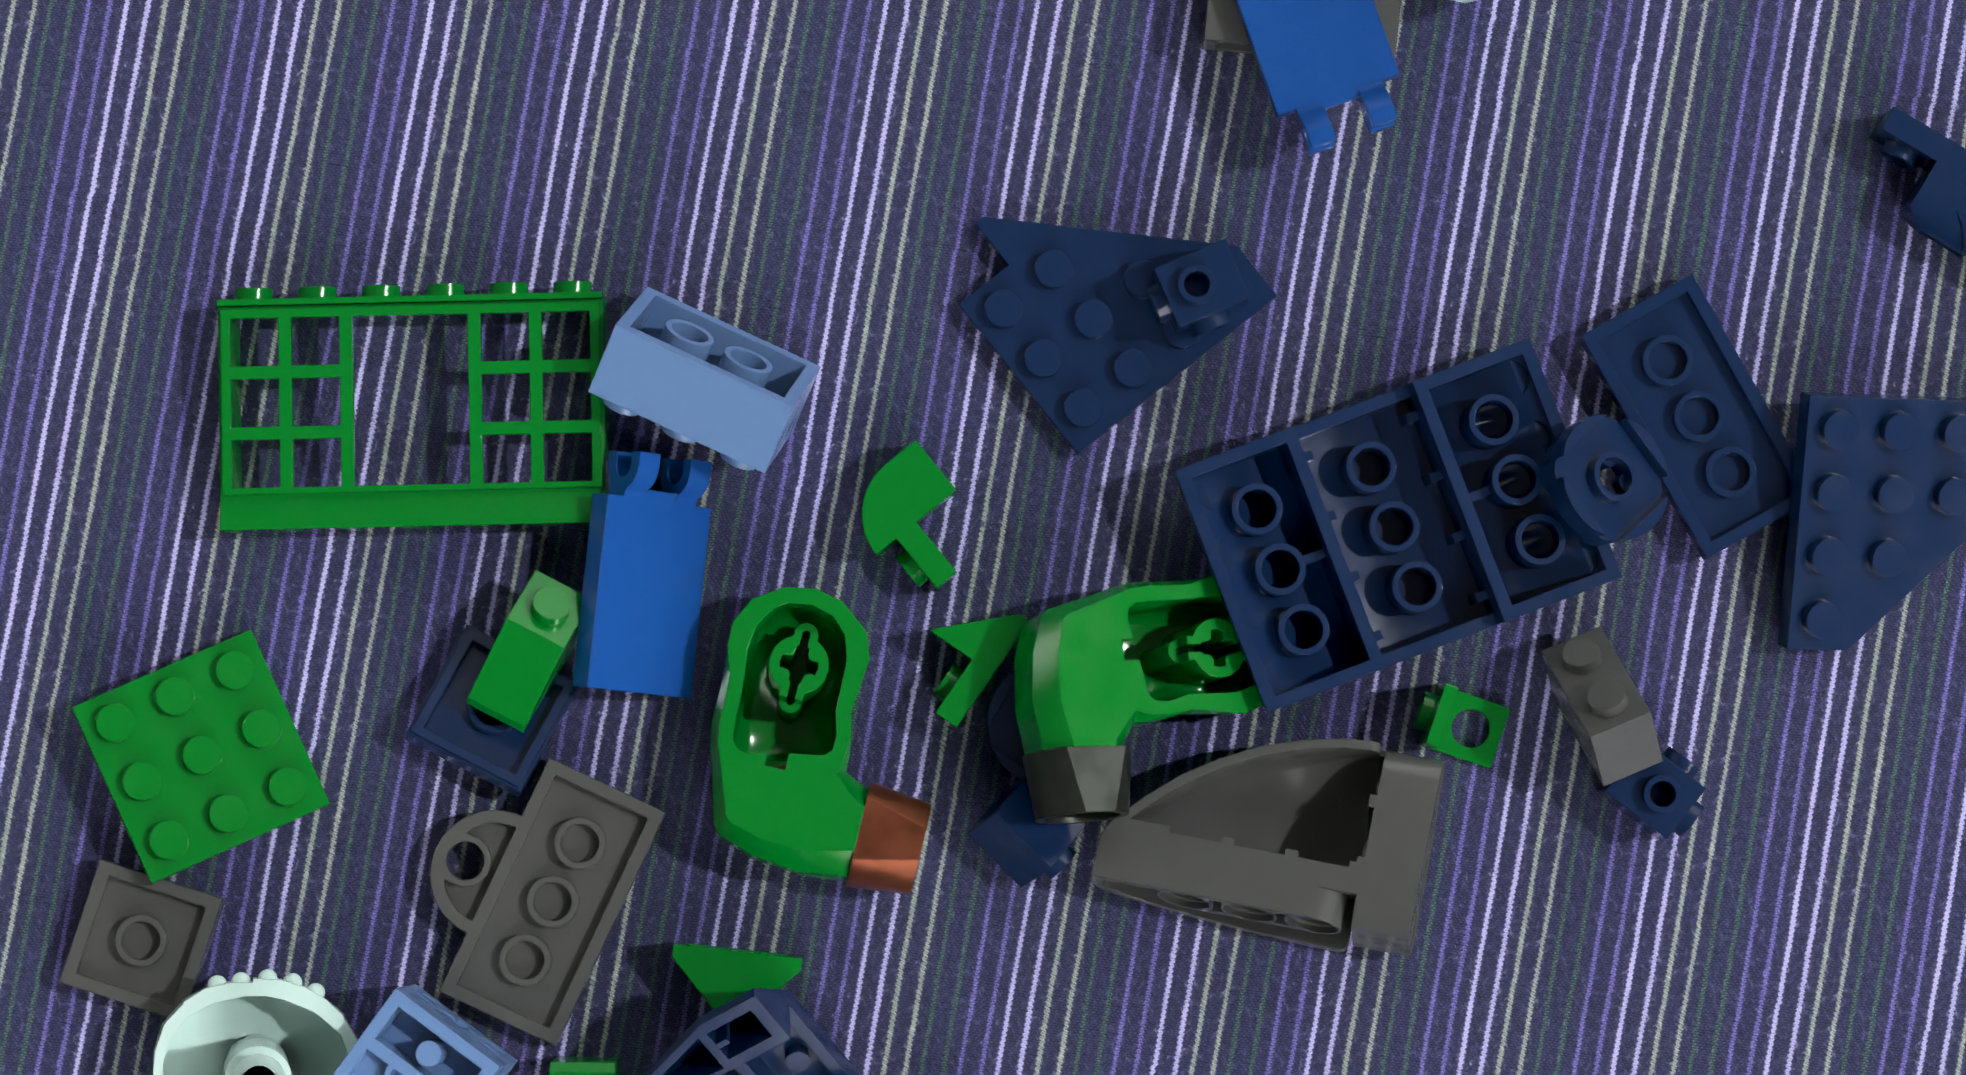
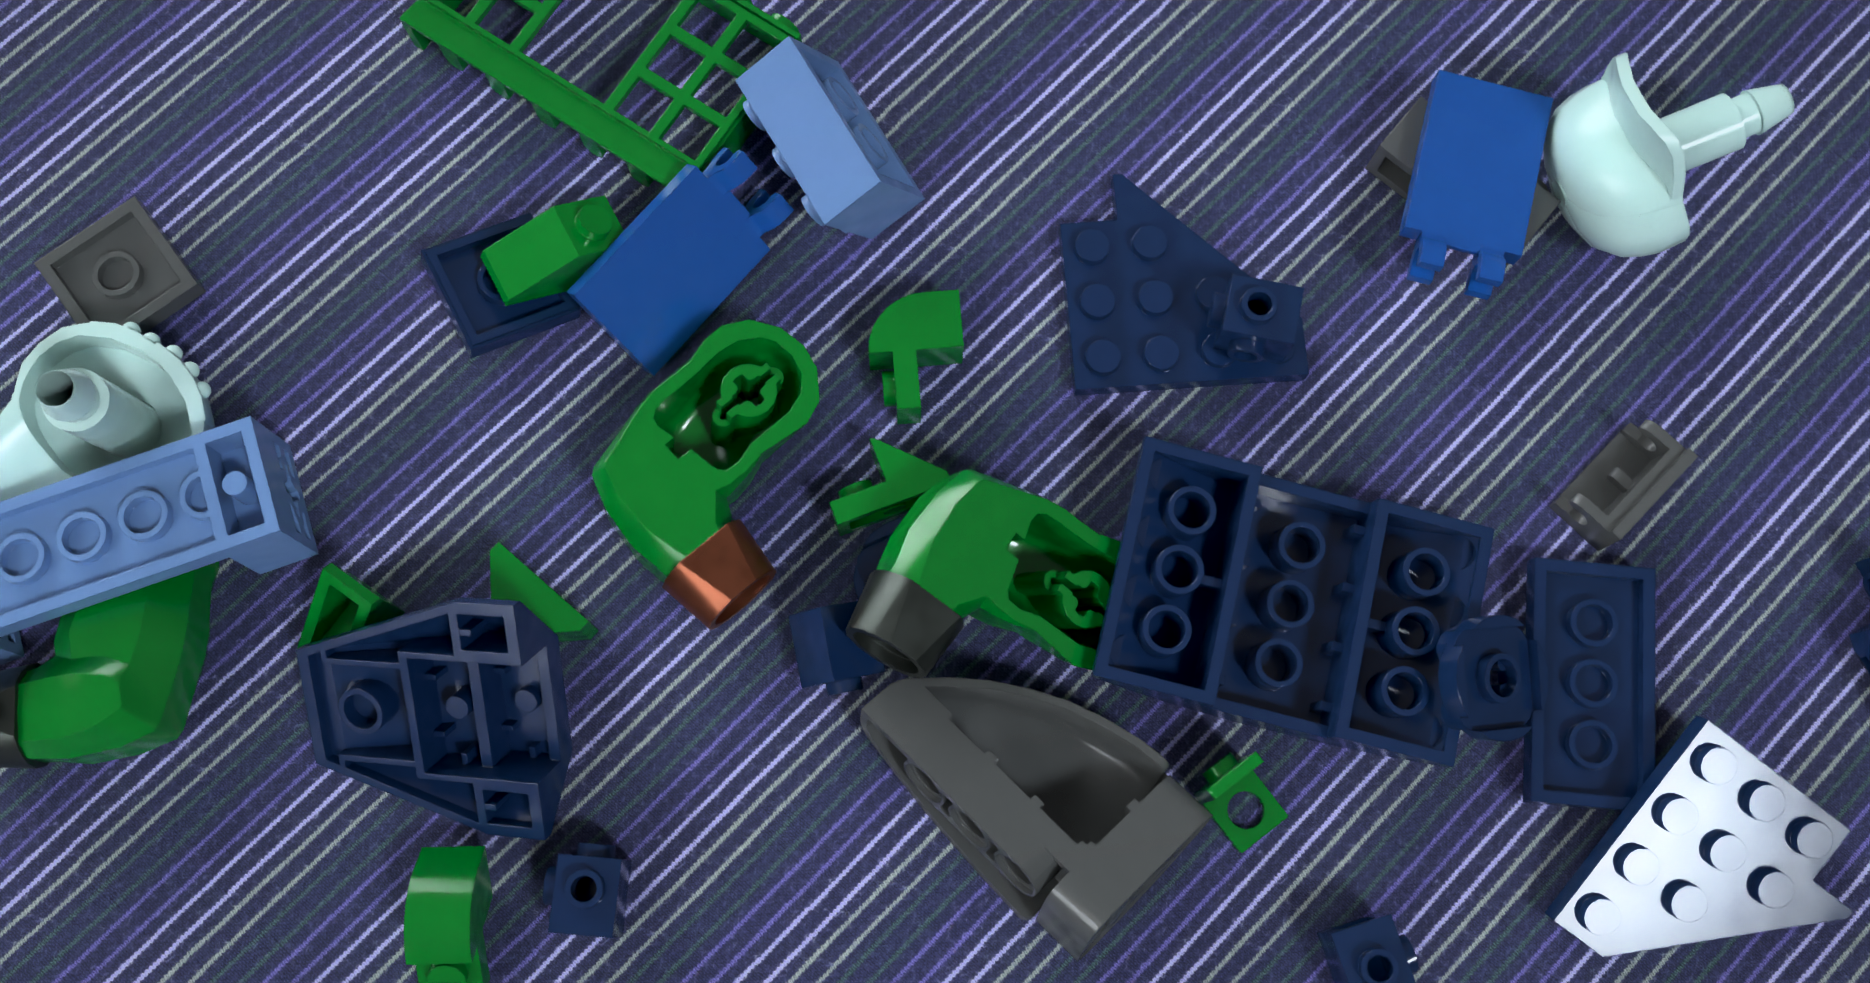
camera: 35 degrees right, 10 degrees down
green plate [72,629,330,885] -> none
dark grey plate [430,758,667,1046] -> none
dark grey brick [1541,626,1663,786] -> none
none -> dark grey hinge [1549,419,1698,551]

